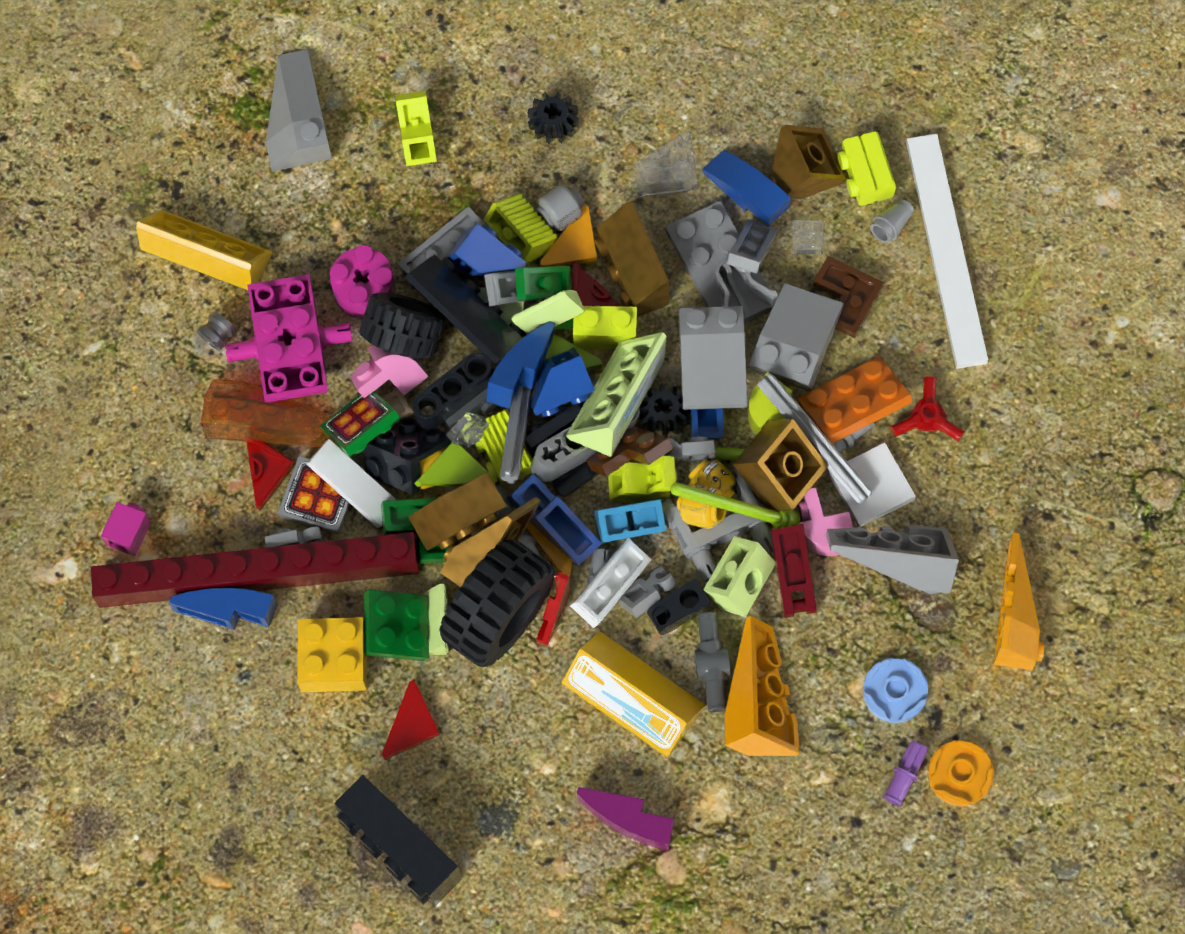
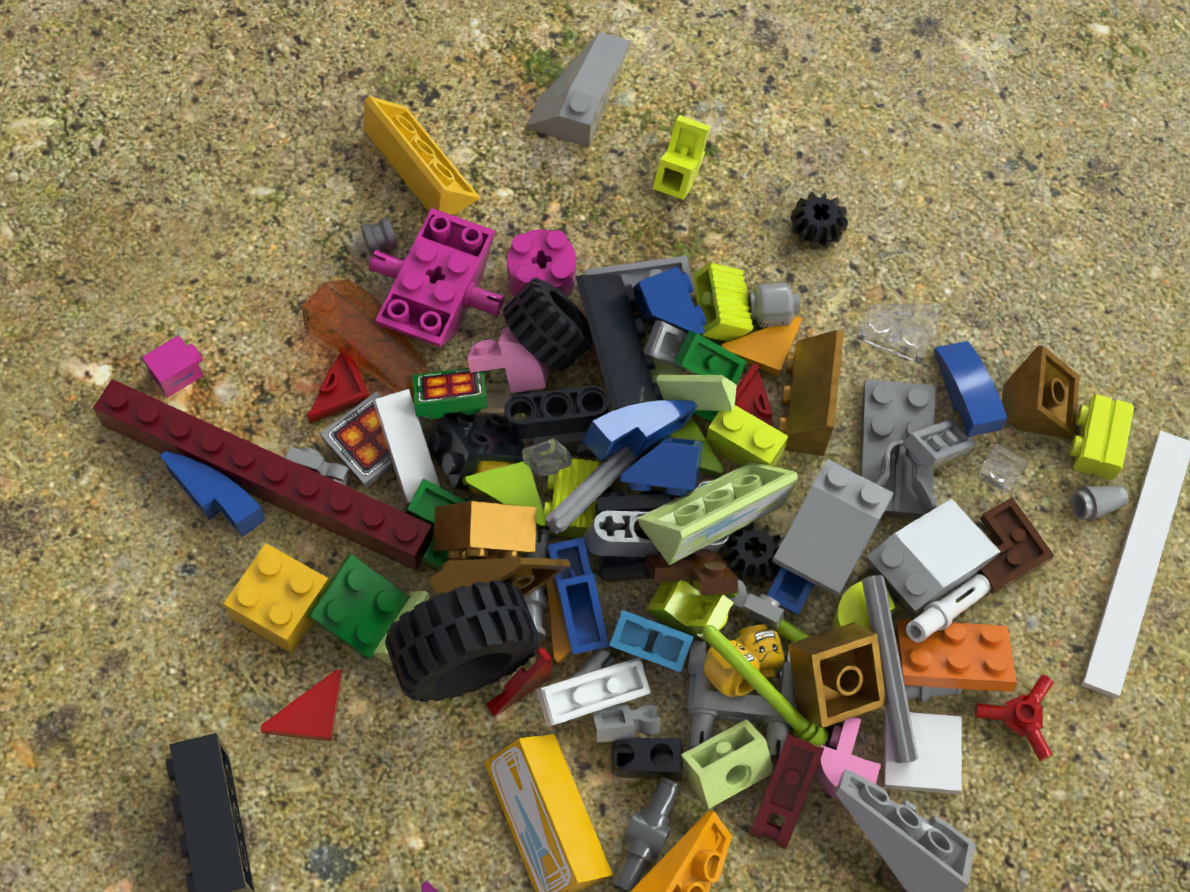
camera: 25 degrees right, 5 degrees down
none -> white pin [906,574,991,643]

